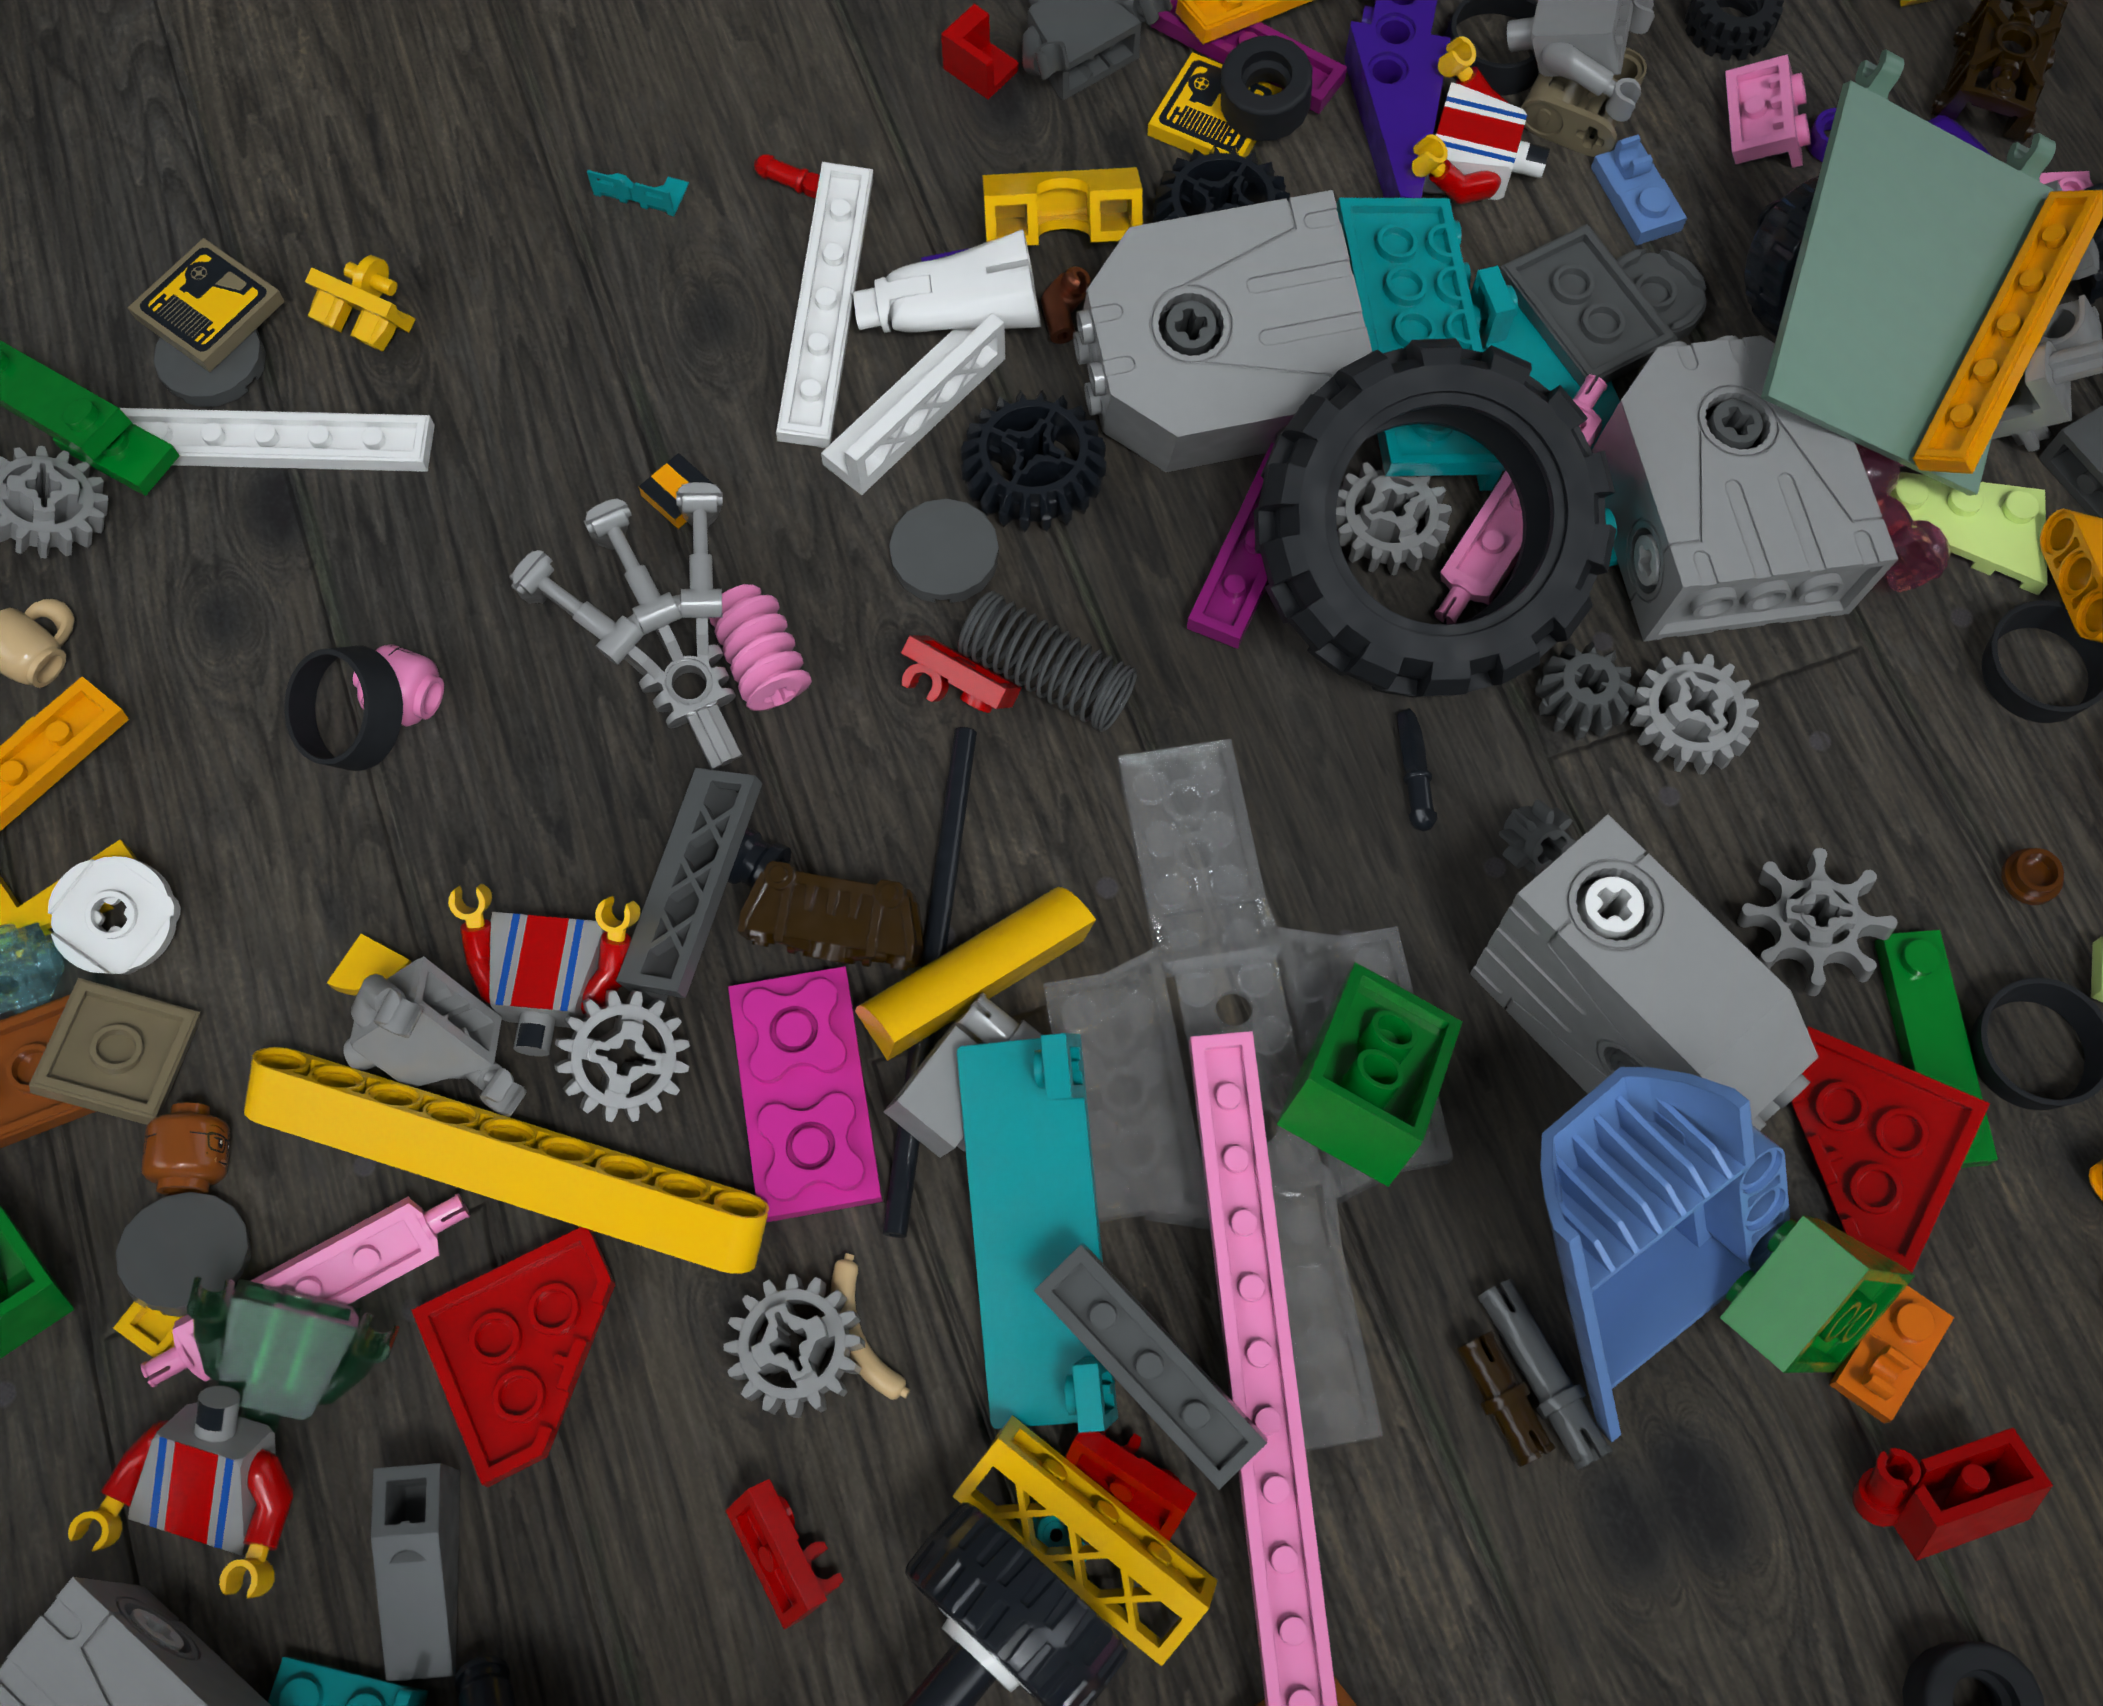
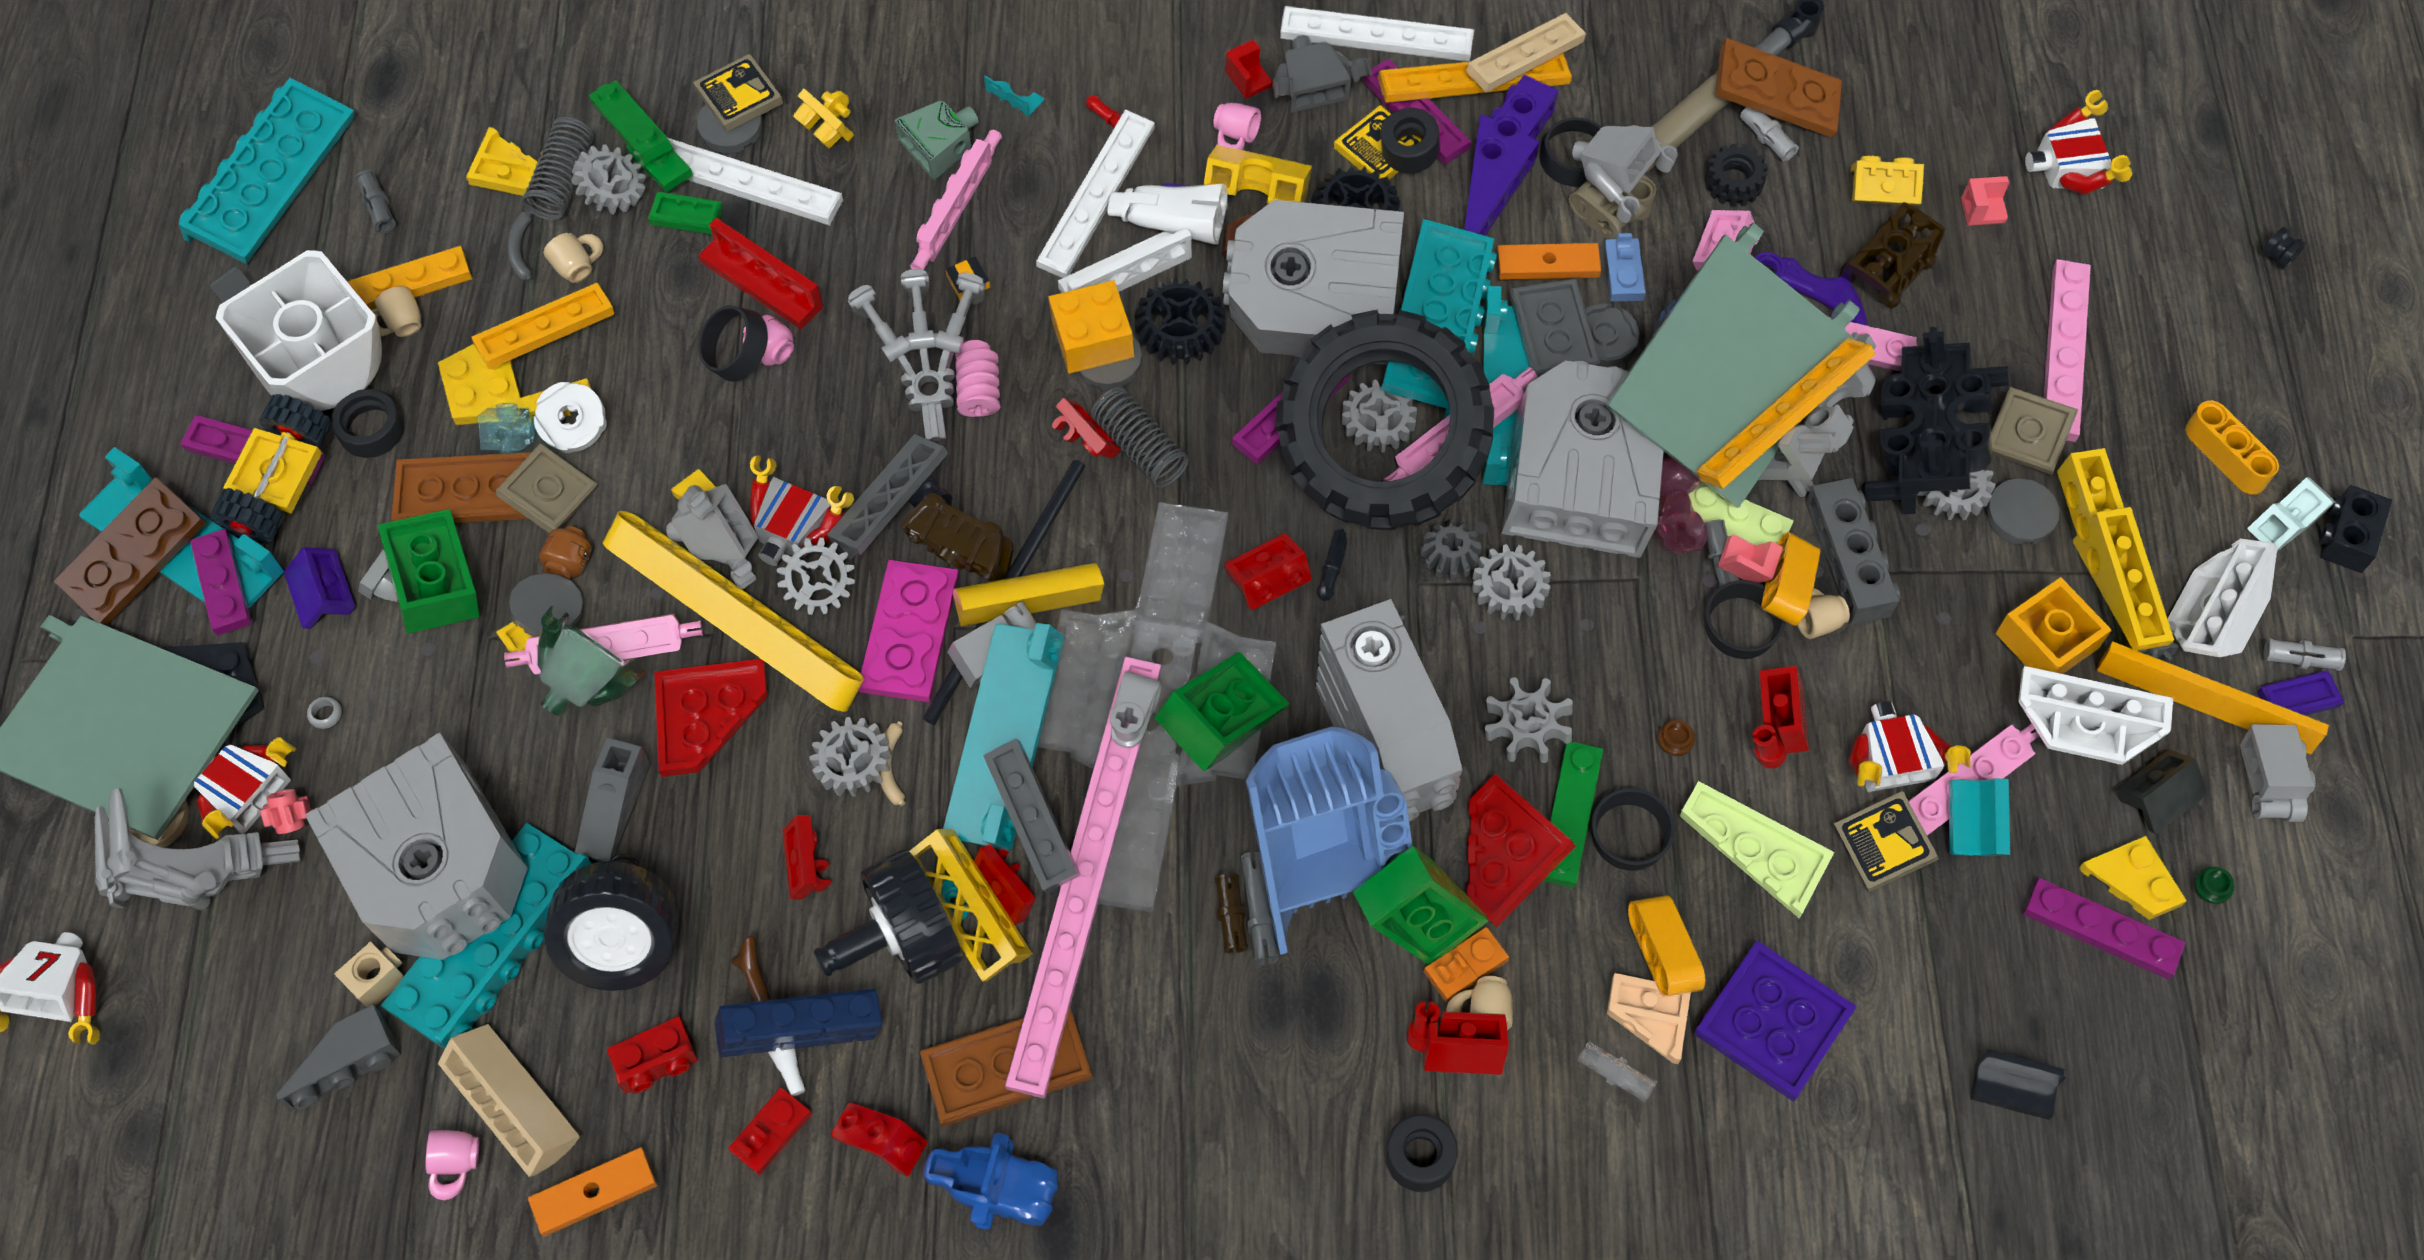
camera: 20 degrees right, 5 degrees down
torso [68,1386,293,1599] -> none
torso [1412,36,1550,205] -> none
none -> green plate [648,192,723,235]
none -> red fence [698,218,823,330]
none -> sand green torso [895,101,979,180]
none -> bright pink plate [910,129,1002,270]
none -> light orange brick [1048,280,1134,374]
none -> light grey piece [1110,671,1162,748]
none -> bright pink piece [1214,103,1261,150]
none -> red bracket [1224,533,1312,610]
none -> tan piece [1446,976,1513,1030]
none -> orange tile [1497,243,1601,280]
none -> dark grey axle [1702,519,1739,586]
none -> coral panel [1718,535,1783,583]

